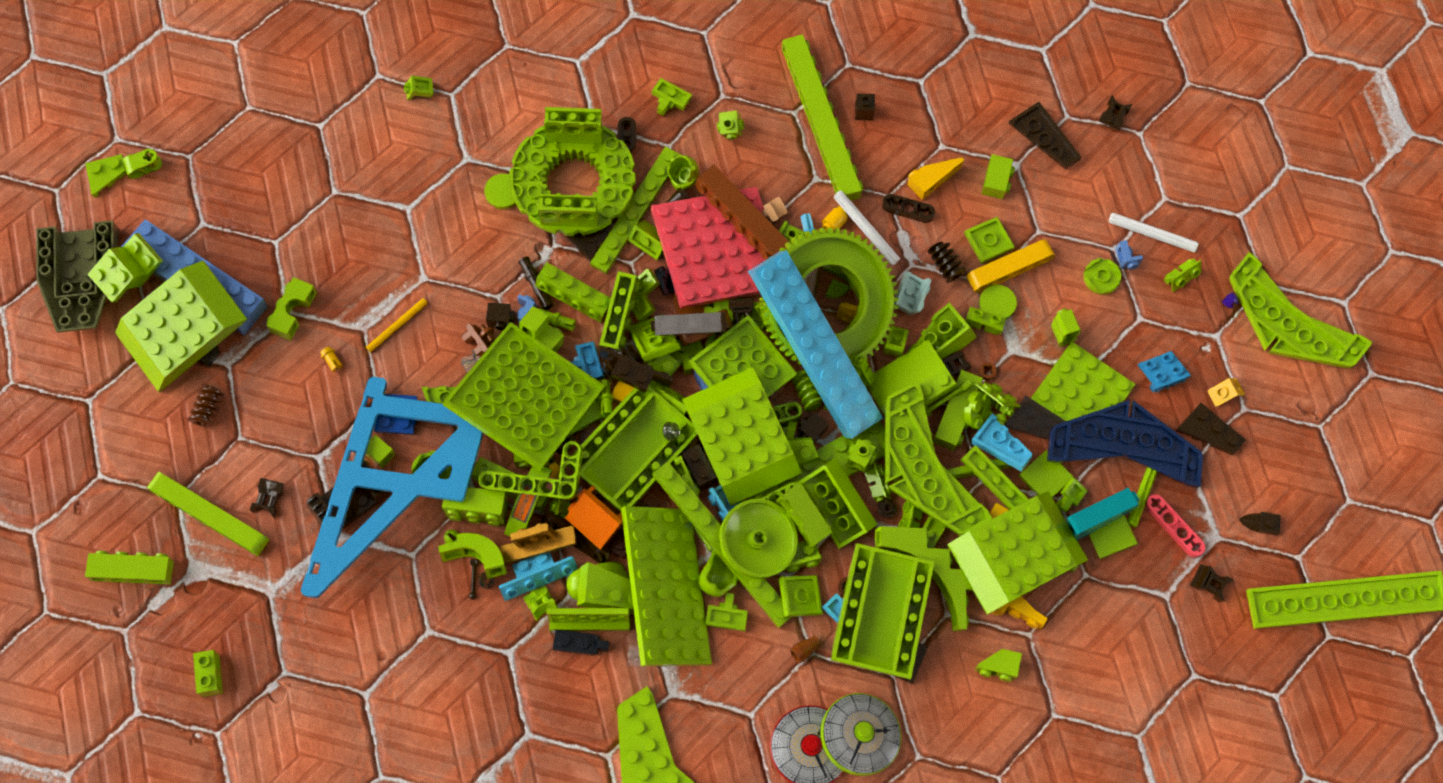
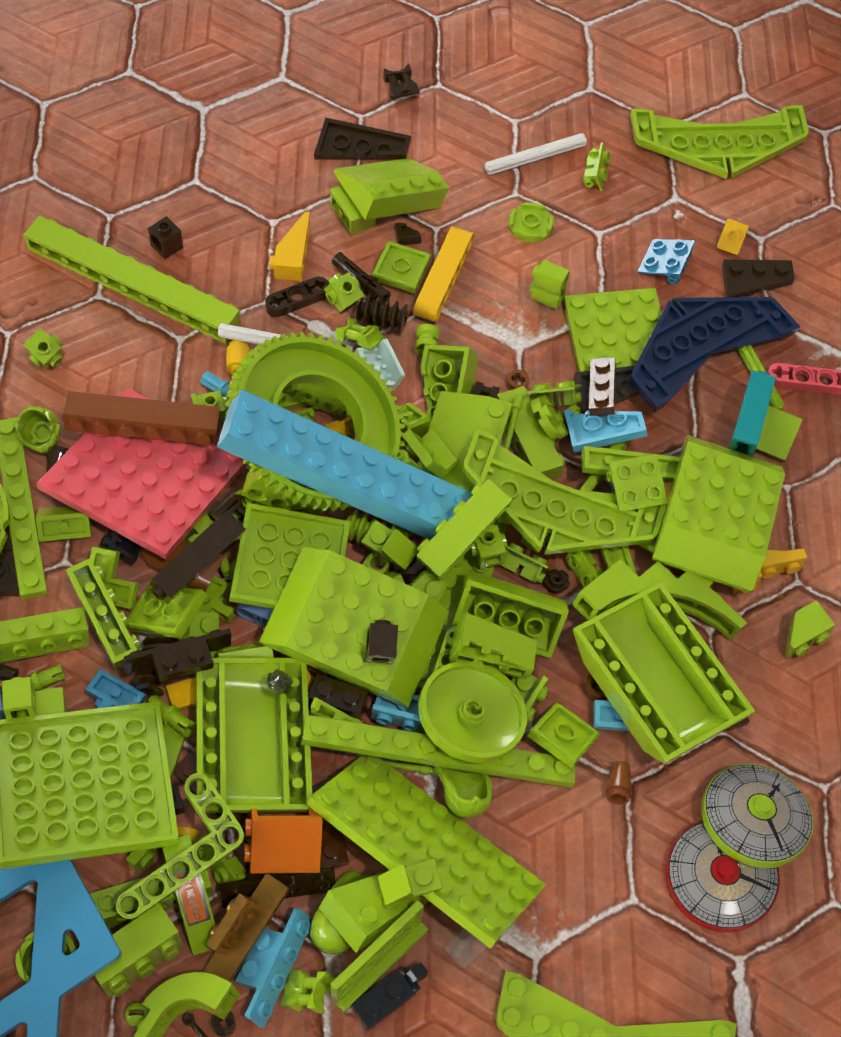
camera: 45 degrees left, 10 degrees down
lime hinge [705,593,748,632] -> none
light nougat bracket [762,197,788,222] -> none
lime hinge [965,307,1006,335] -> none
lime tile [979,285,1017,319] -> none
lime tile [1018,450,1074,498] -> none
lime plate [1056,478,1087,512] -> none
medium blue bracket [1115,240,1143,270] -> none
dark purple hinge [1221,292,1239,308] -> none
none -> lime brick [324,272,365,313]
none -> dark brown pin [332,252,391,304]
none -> lime slope [333,158,449,220]
none -> lime piece [335,318,385,350]
none -> lime slope [361,520,418,571]
none -> dark brown brick [365,620,398,664]
none -> lime slope [378,859,443,906]
none -> dark brown tile [395,223,422,245]
none -> lime bracket [402,429,459,479]
none -> lime wheel [414,324,440,356]
none -> lime brick [416,479,512,580]
none -> plate [589,357,616,416]
none -> lime hinge [606,454,668,512]

